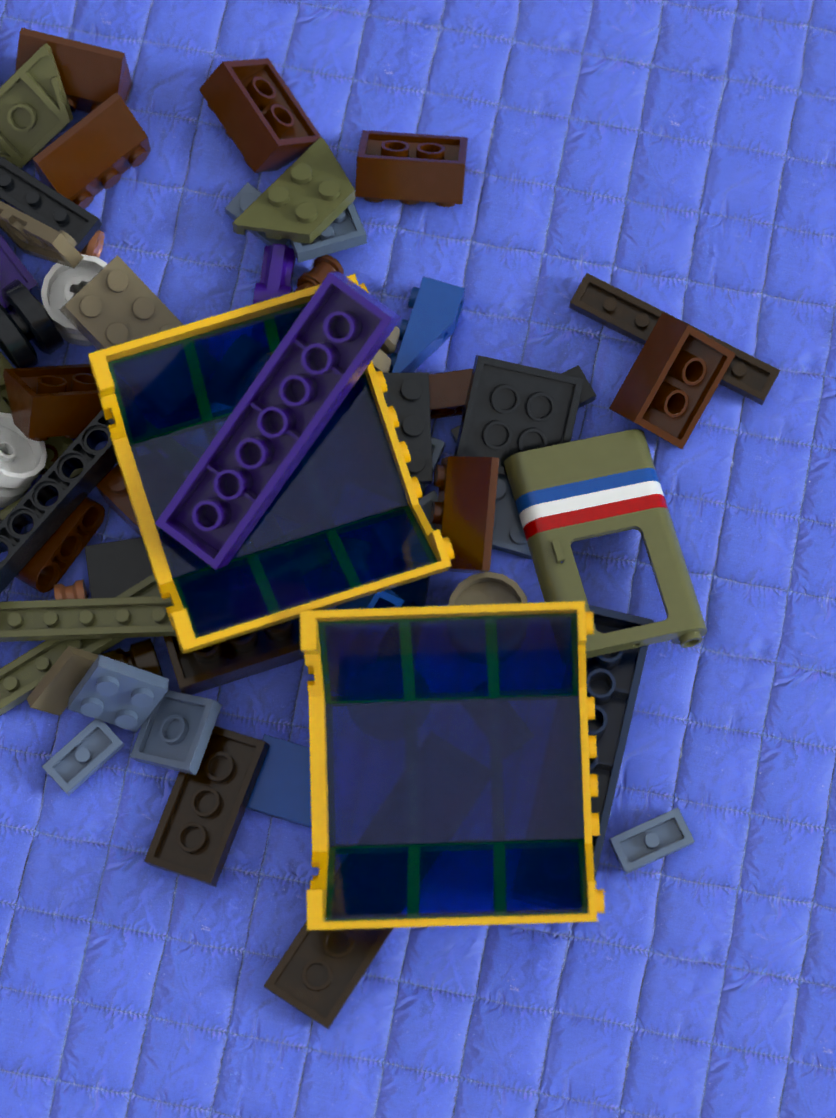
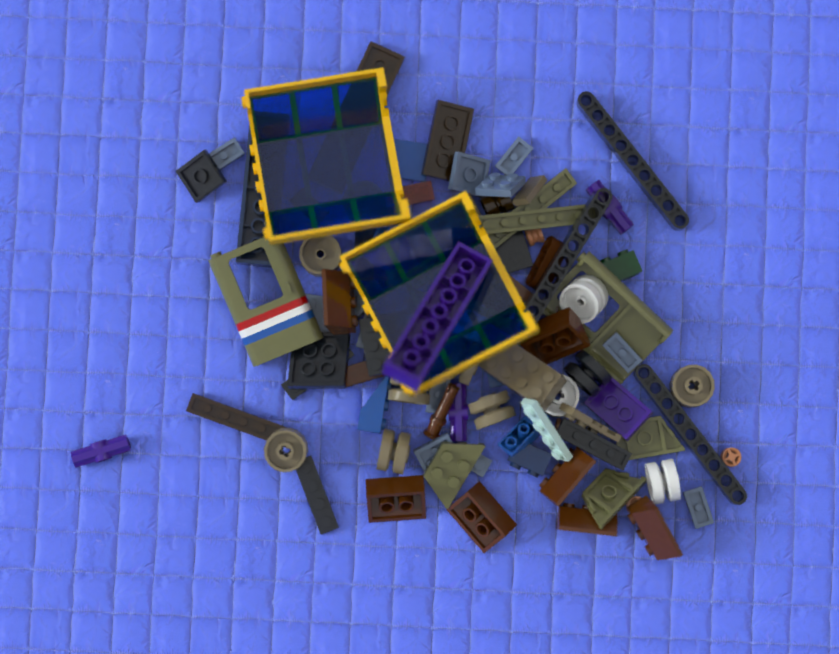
camera: 165 degrees right, 10 degrees up
reddish brown slope [609,312,736,449] -> none
none -> black tile [176,150,227,203]
none -> dark tan wheel [264,427,308,472]
none -> black plate [296,456,339,534]
none -> dark tan wheel [376,428,411,475]
none -> clear red plate [402,181,435,205]
none -> dark tan wheel [468,390,516,430]
none -> blue slope [497,413,550,457]
none -> dark blue brick [507,445,552,478]
none -> light aqua plate [520,398,573,462]

